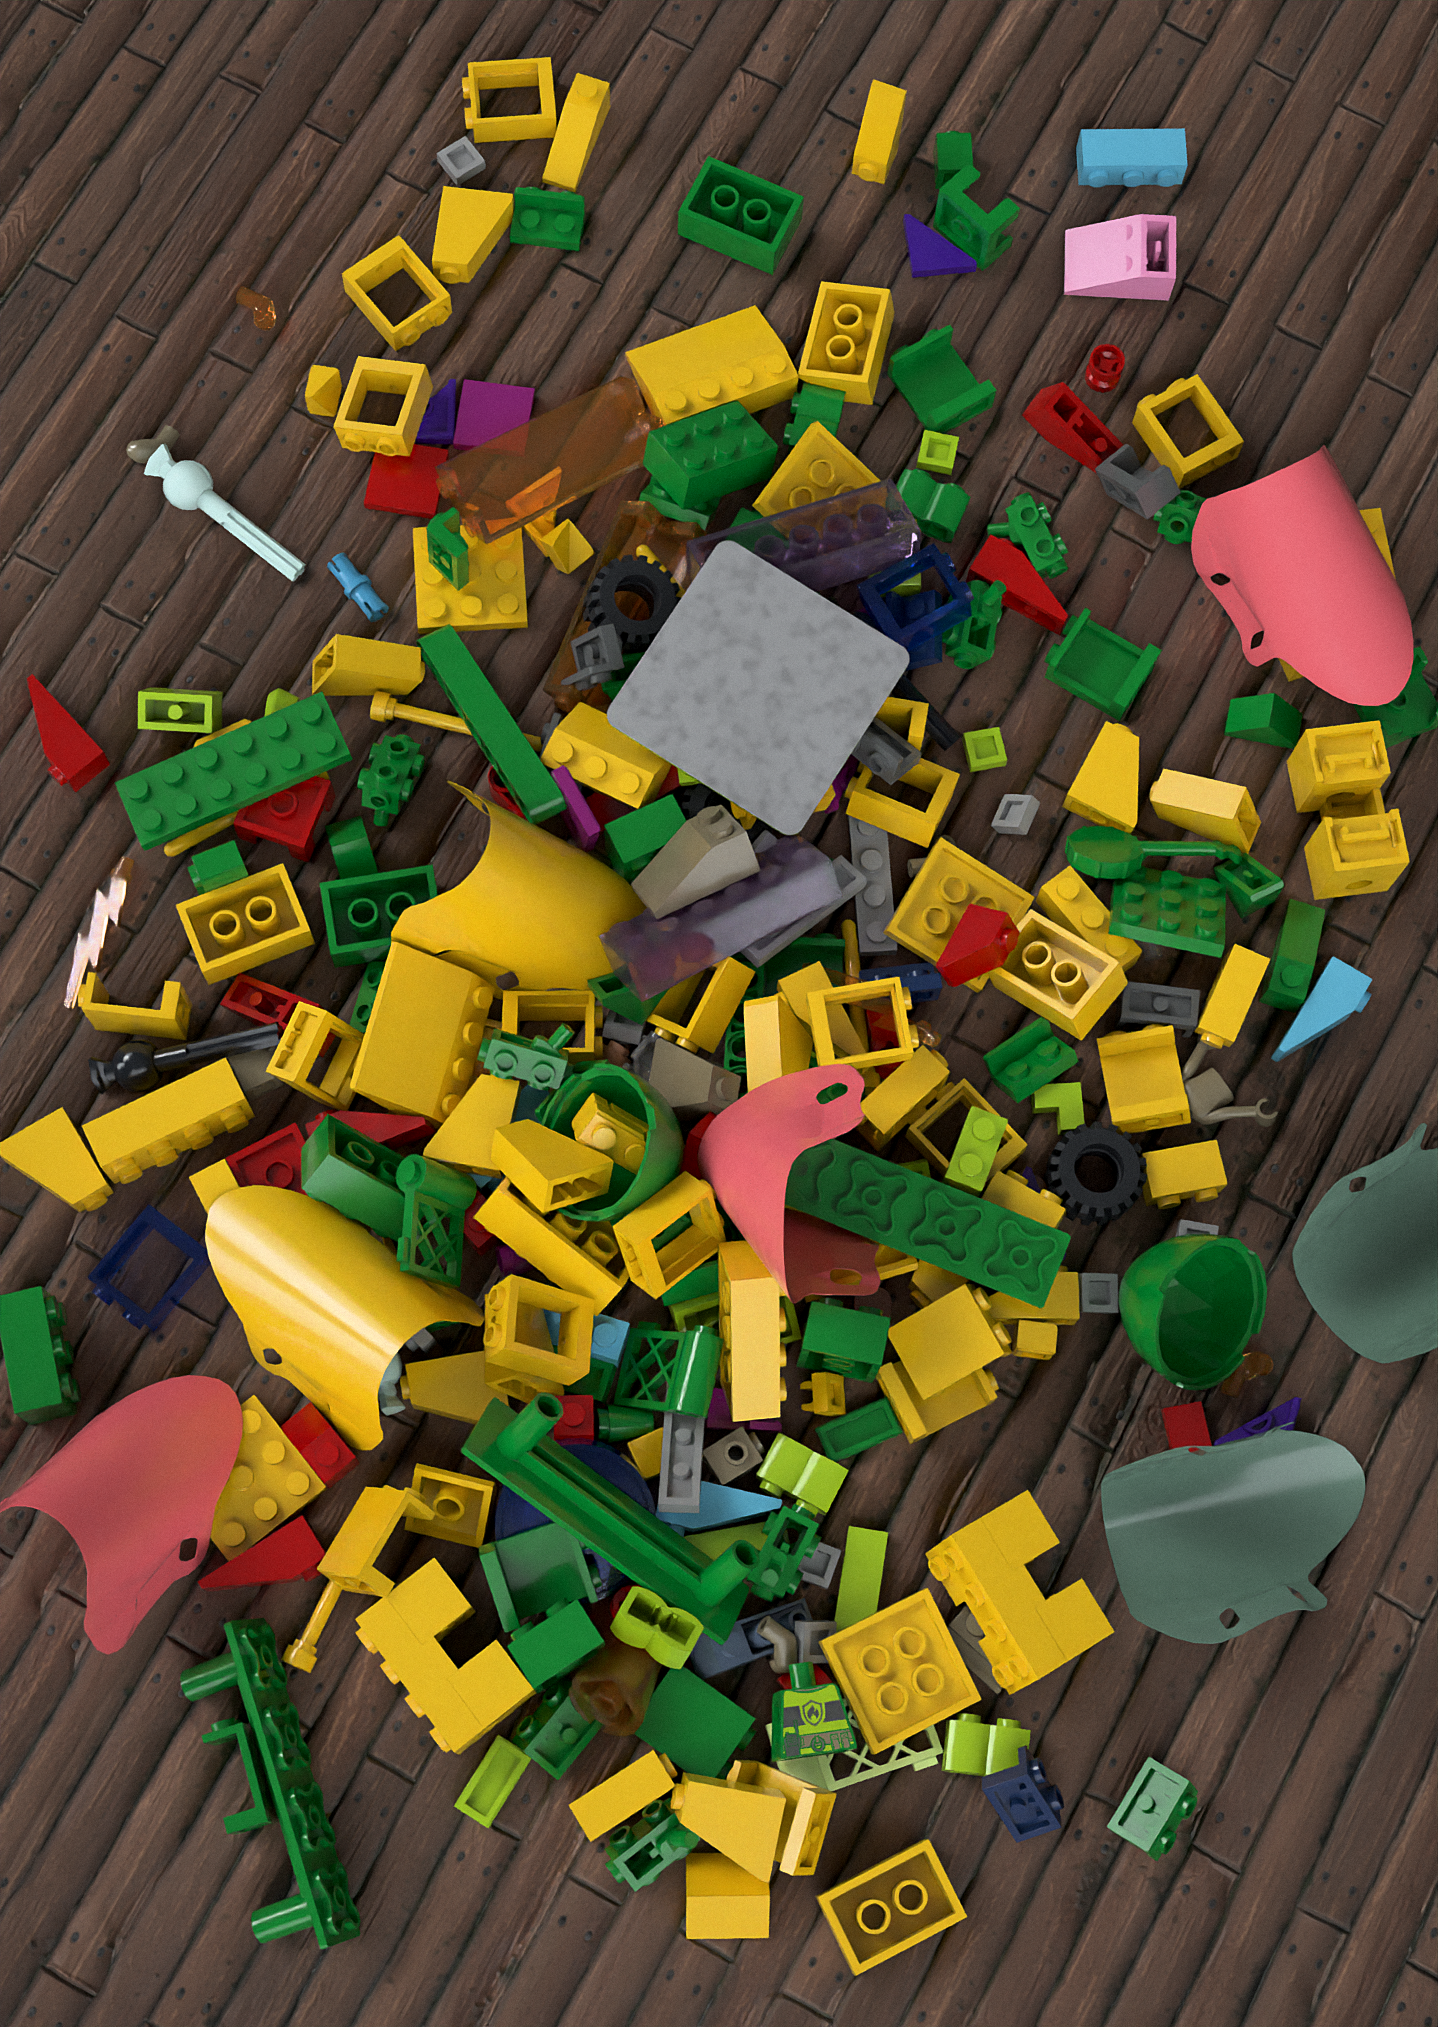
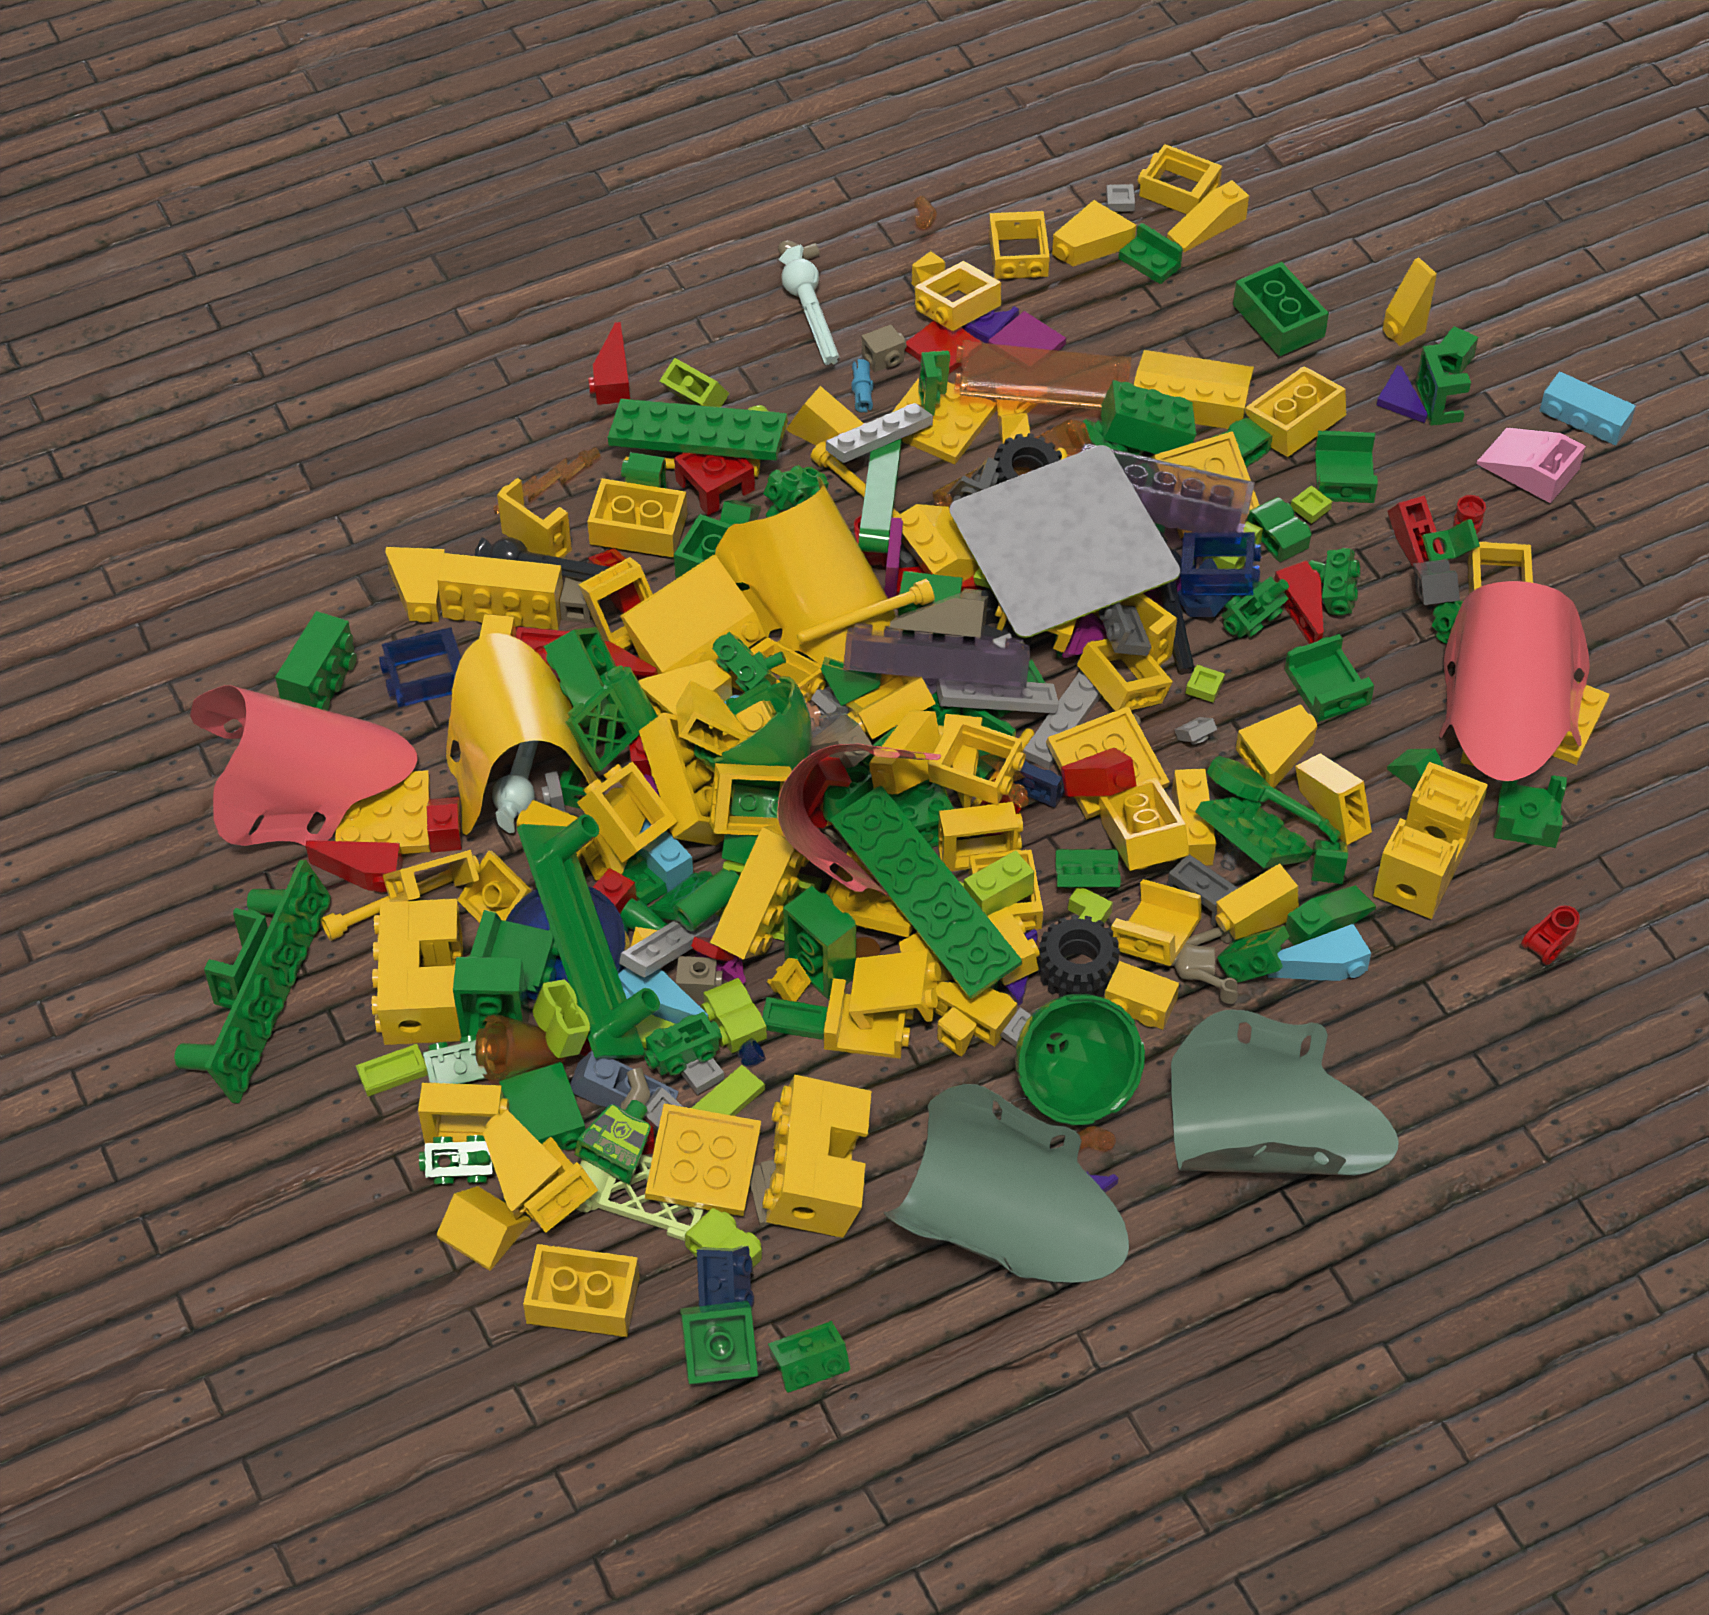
camera: 40 degrees right, 20 degrees down
none -> green brick [680,1301,758,1384]
none -> red tile [691,936,735,961]
none -> clear blue hinge [737,1038,766,1067]
none -> yellow piece [797,579,935,643]
none -> light grey plate [826,403,933,463]
none -> dark tan brick [862,324,907,373]
none -> green bracket [1217,925,1290,983]
none -> green bracket [1422,519,1480,561]

